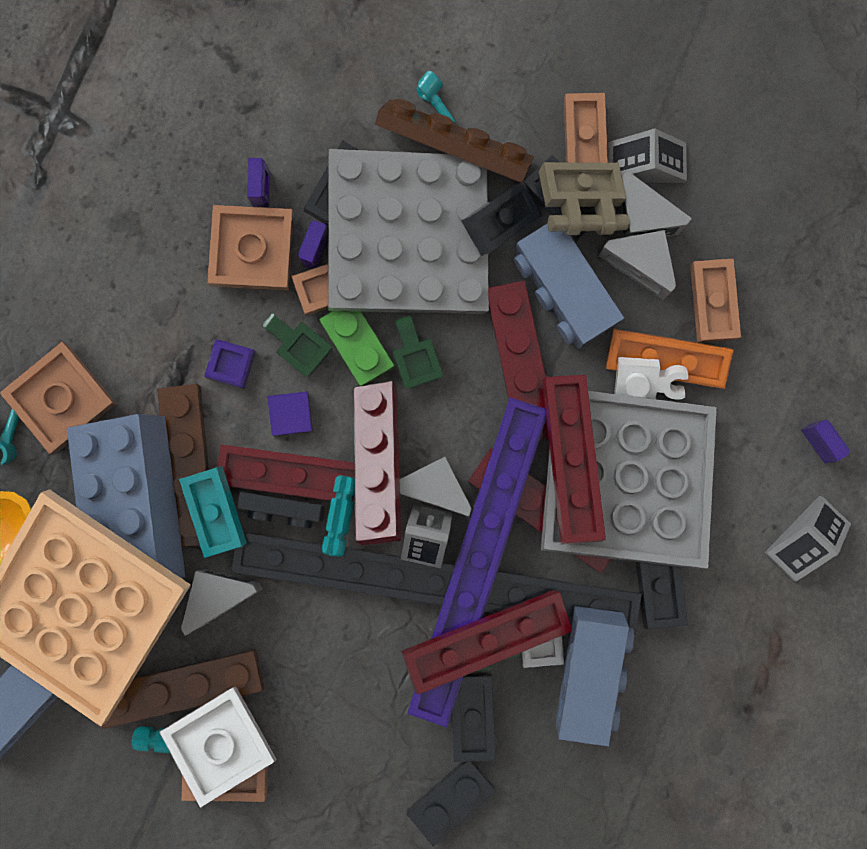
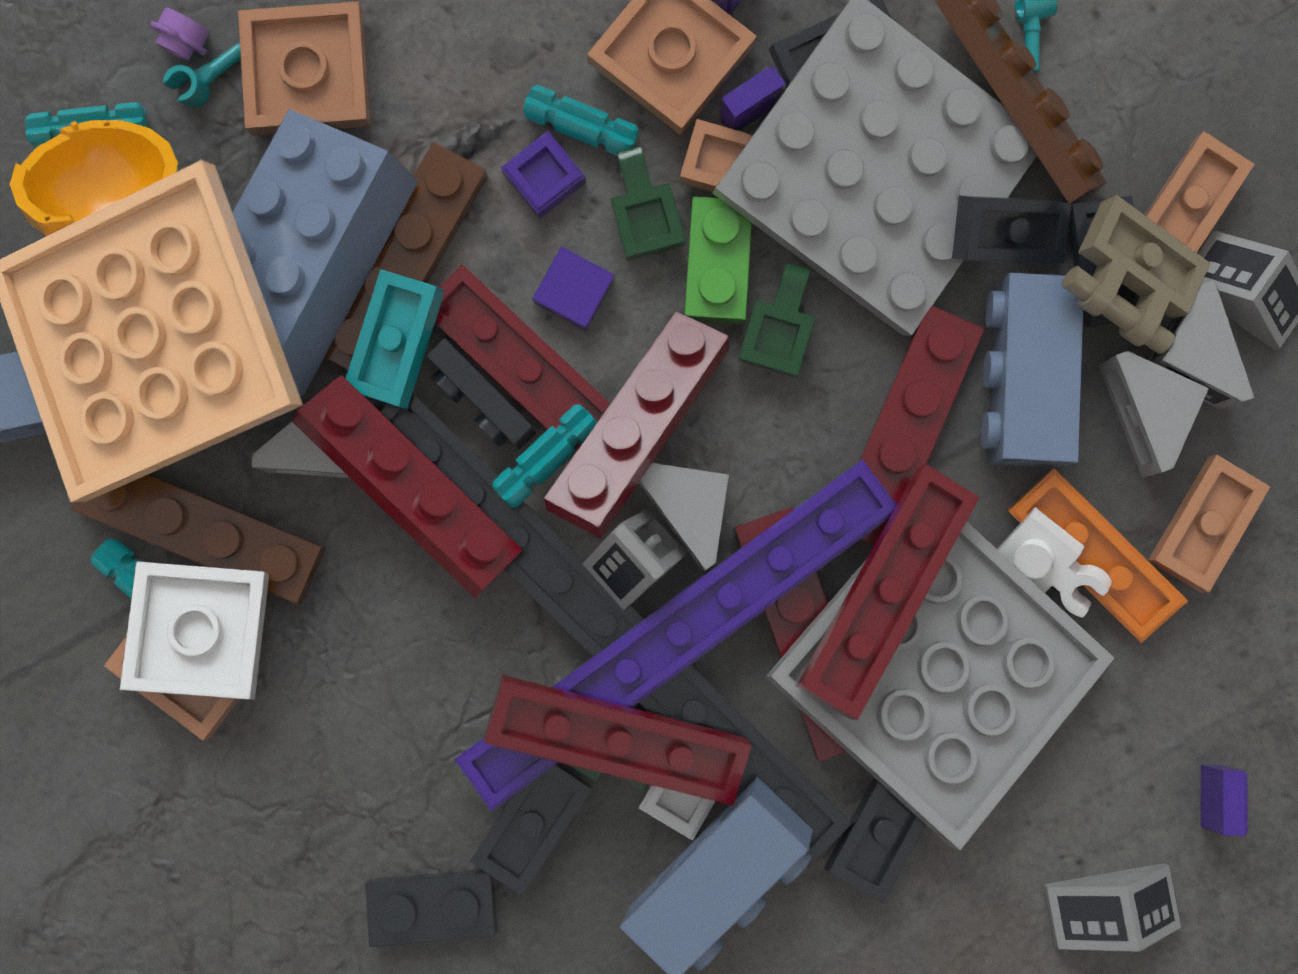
camera: 30 degrees right, 0 degrees up
none -> dark red plate [292,375,522,598]
none -> teal axle [523,85,639,156]

